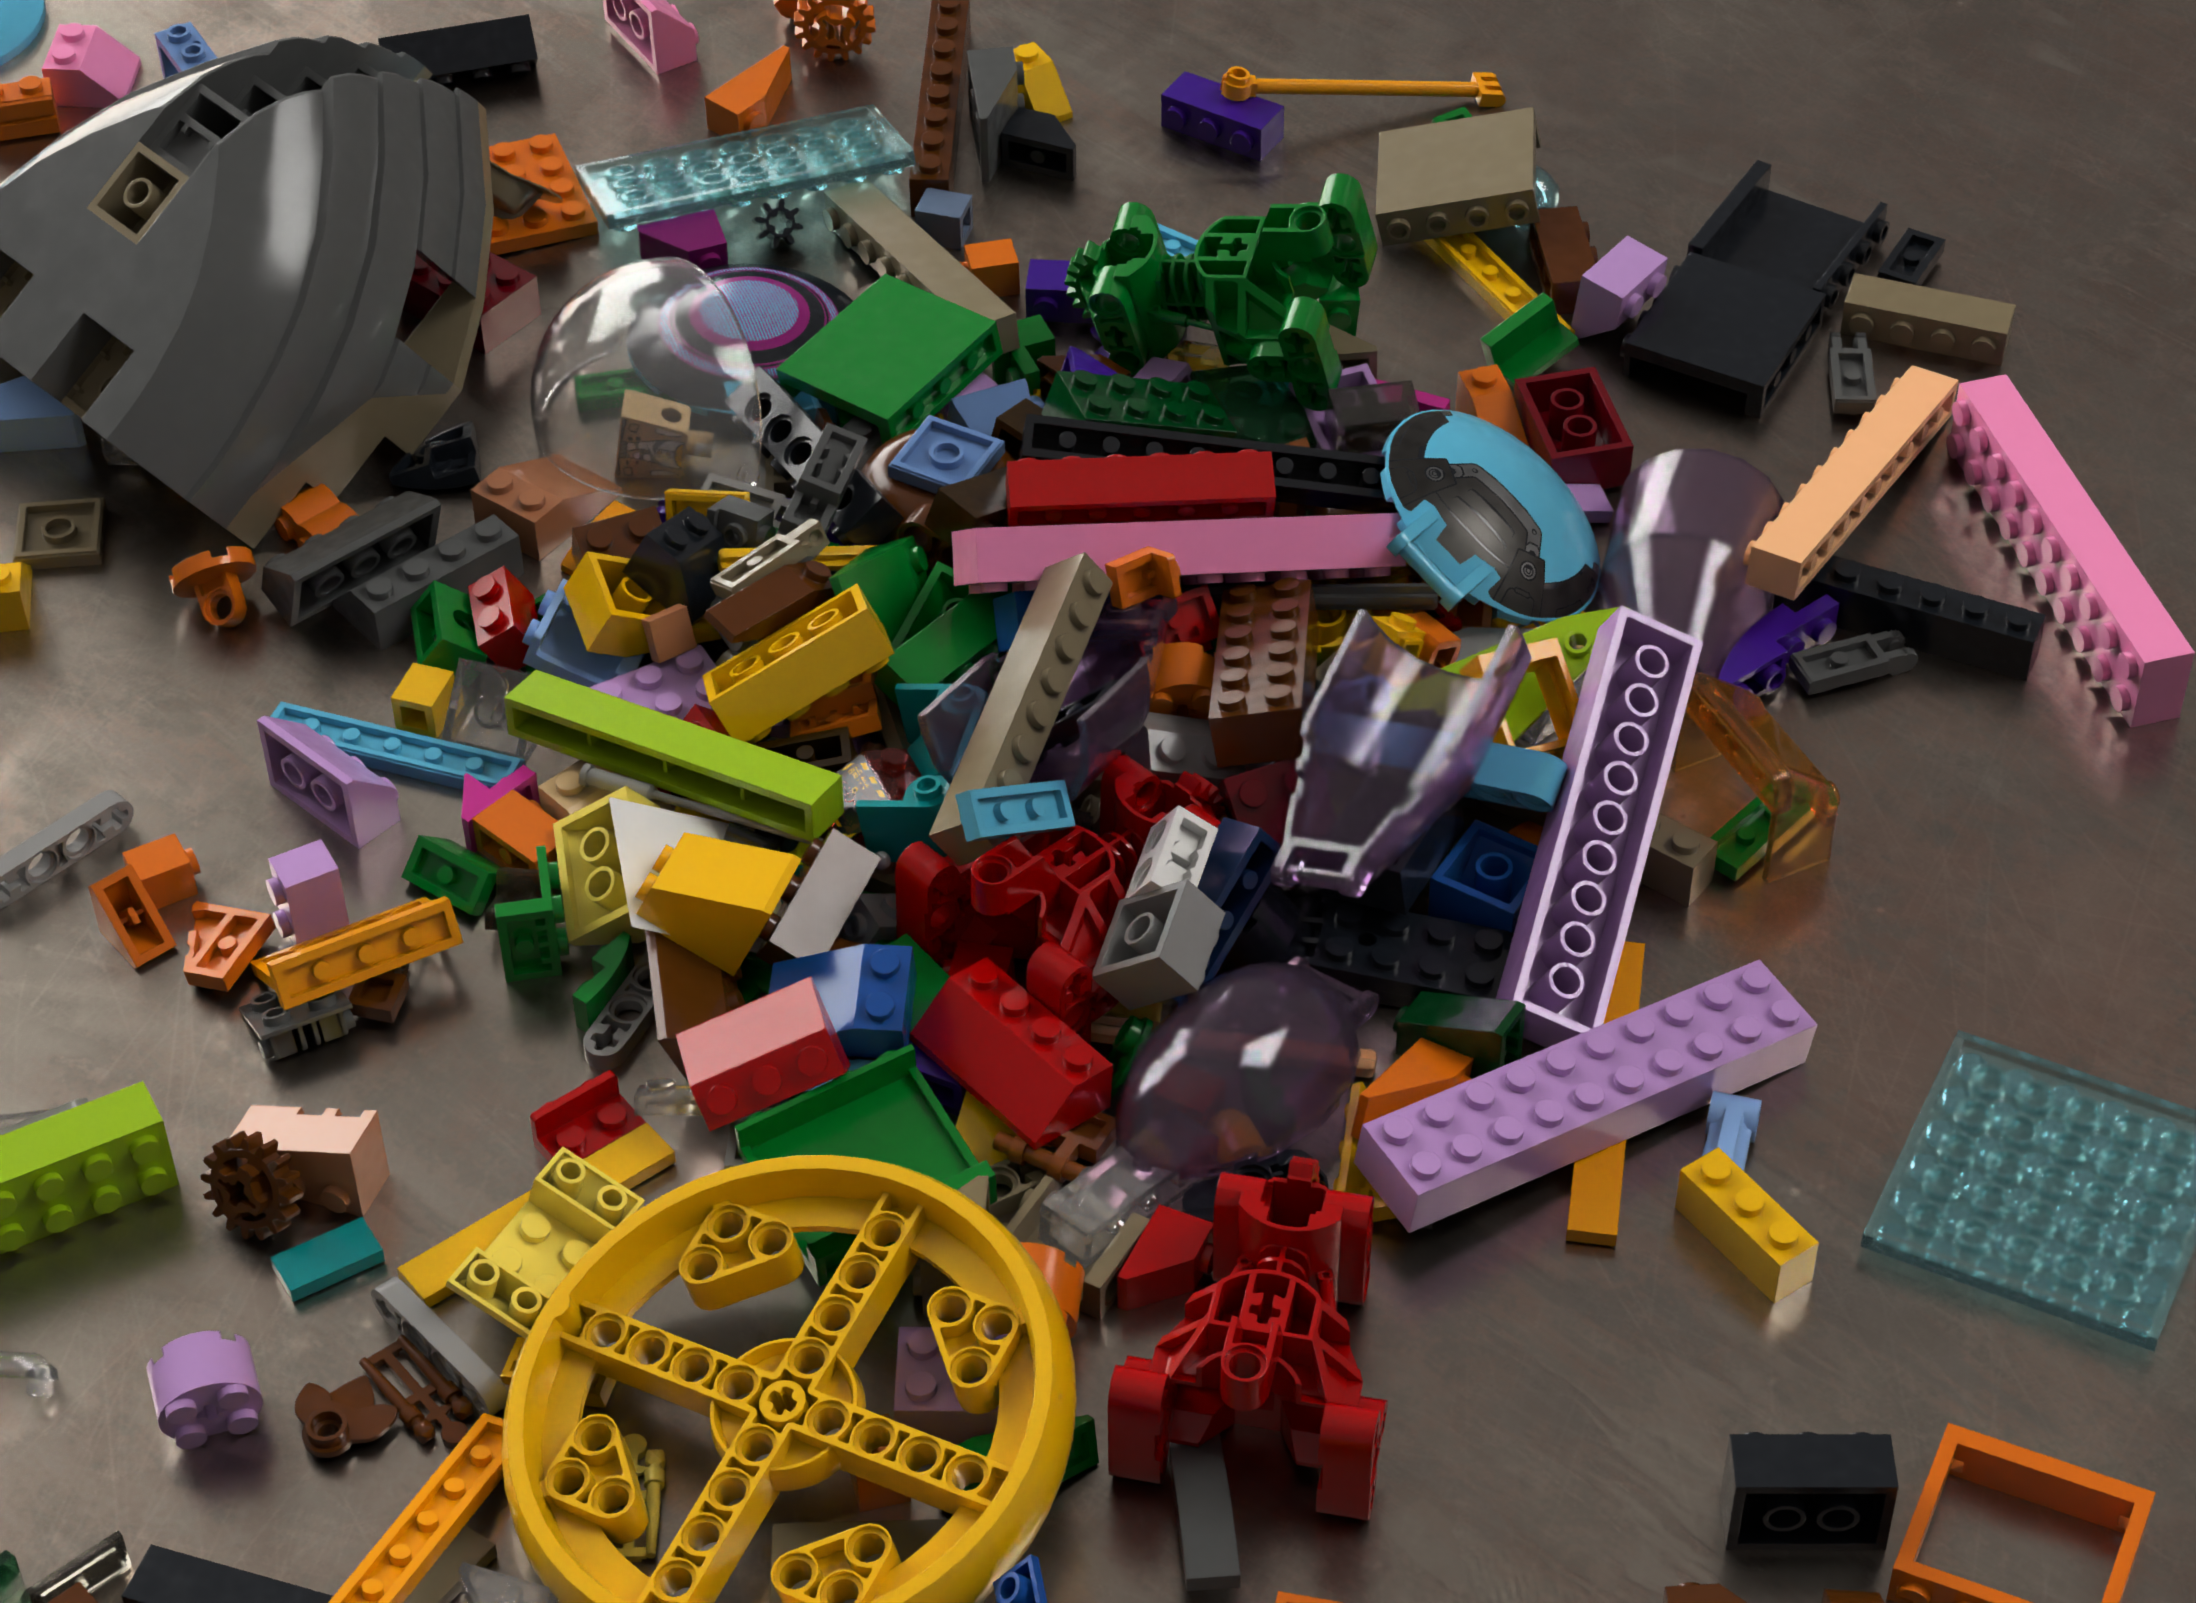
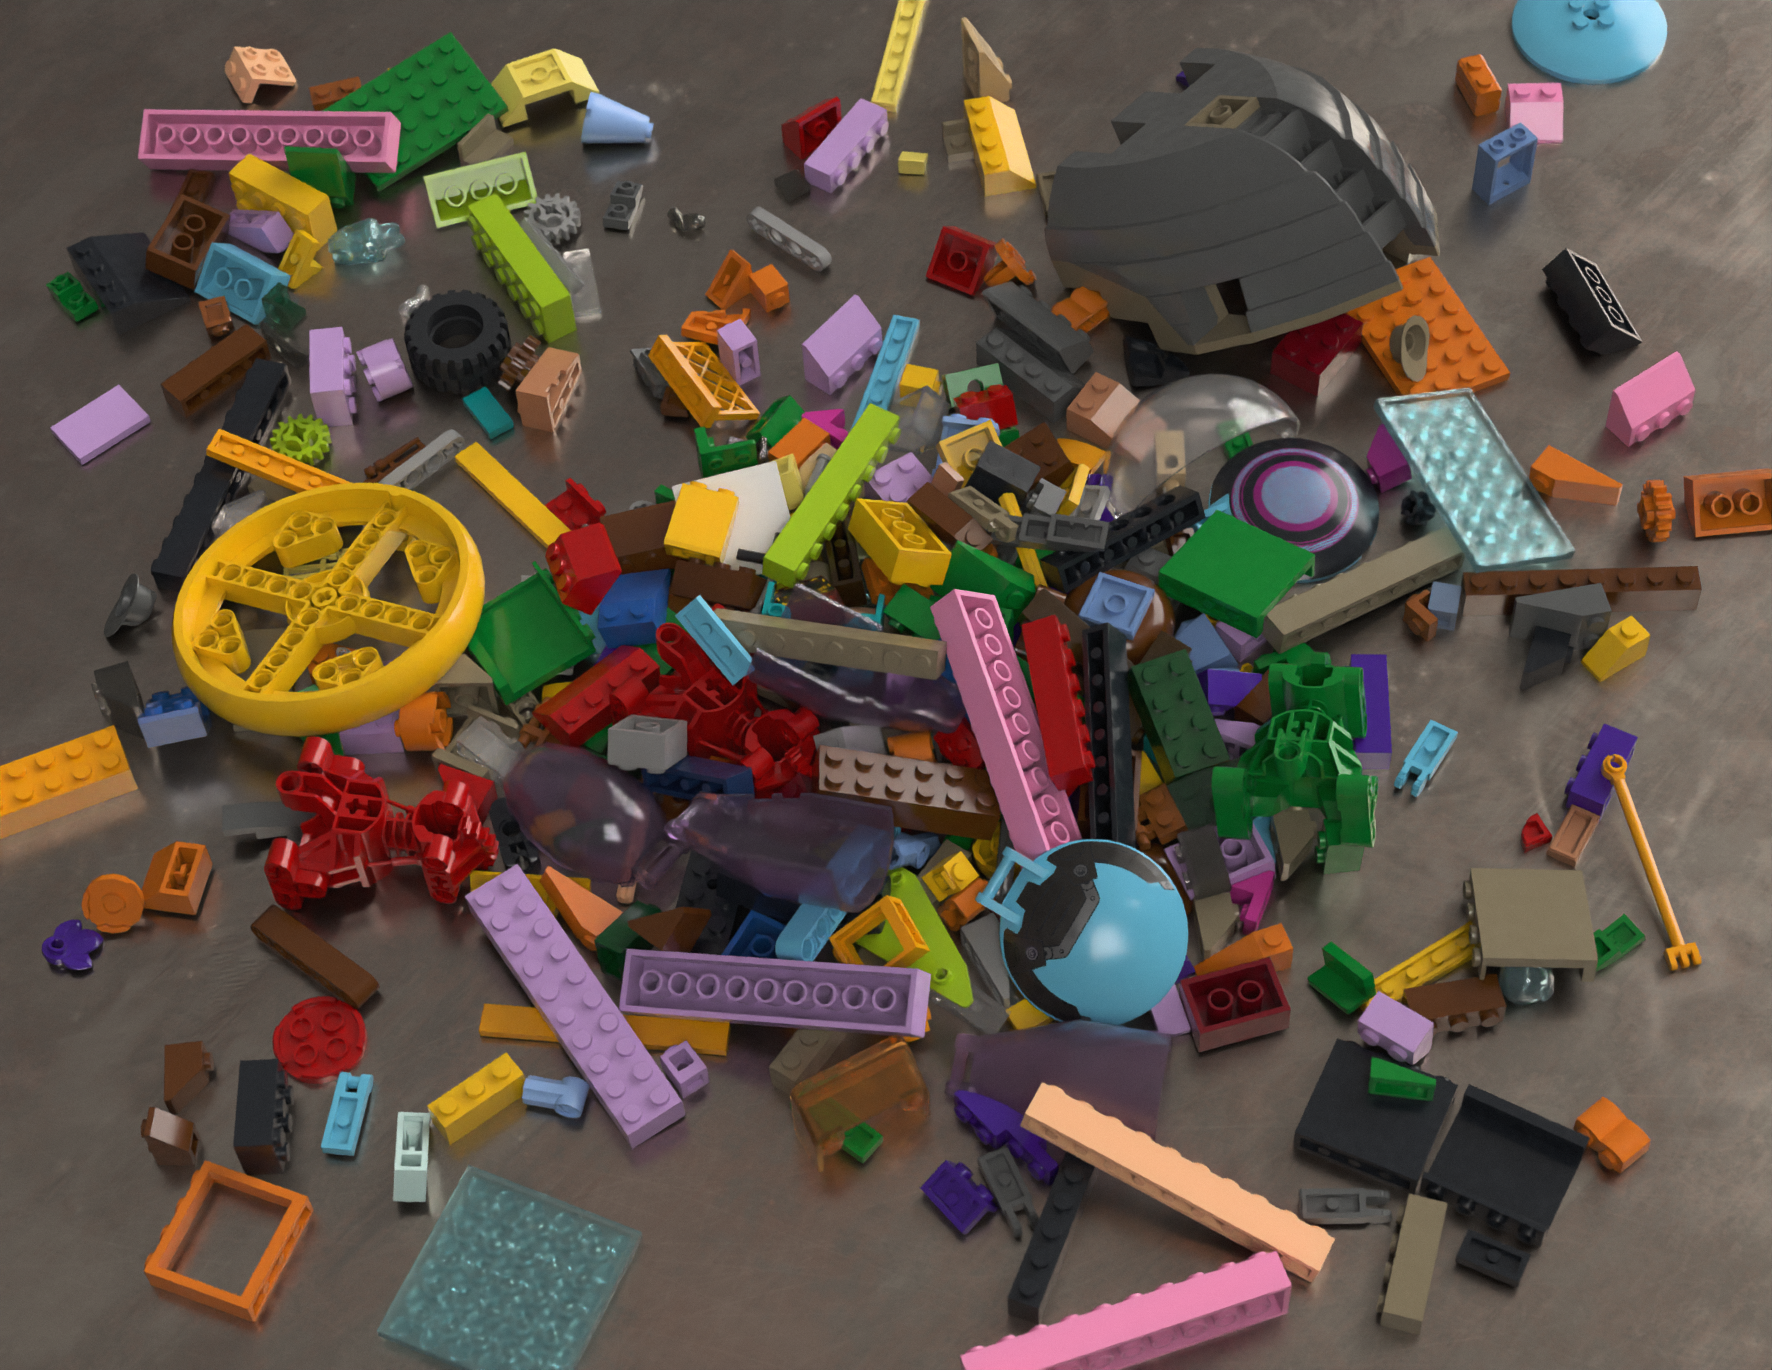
camera: 90 degrees right, 10 degrees up
reddish brown plate [295,1375,398,1458] -> none
light yellow slope [446,1146,645,1339] -> none
orange brick [960,238,1020,297] -> none
orange bracket [1105,546,1182,610] -> none
white brick [1125,805,1218,898] -> none
none -> reddish brown beam [250,904,380,1010]
none -> lime gear [270,413,332,466]
none -> red tile [272,996,368,1084]
none -> lavender brick [309,327,357,427]
none -> medium azure plate [321,1072,373,1156]
none -> light aqua slope [393,1112,430,1203]
none -> black tyre [404,290,512,393]
none -> reddish brown slope [627,907,712,953]
none -> lavender brick [660,1041,709,1099]
none -> dark purple bracket [920,1160,998,1234]
none -> red slope [925,226,998,296]
none -> green slope [1368,1057,1436,1101]
none -> dark orange bracket [1403,589,1439,642]
none -> red tile [1520,813,1552,853]
none -> nougat tile [1546,804,1600,867]
none -> orange brick [1573,1096,1651,1174]

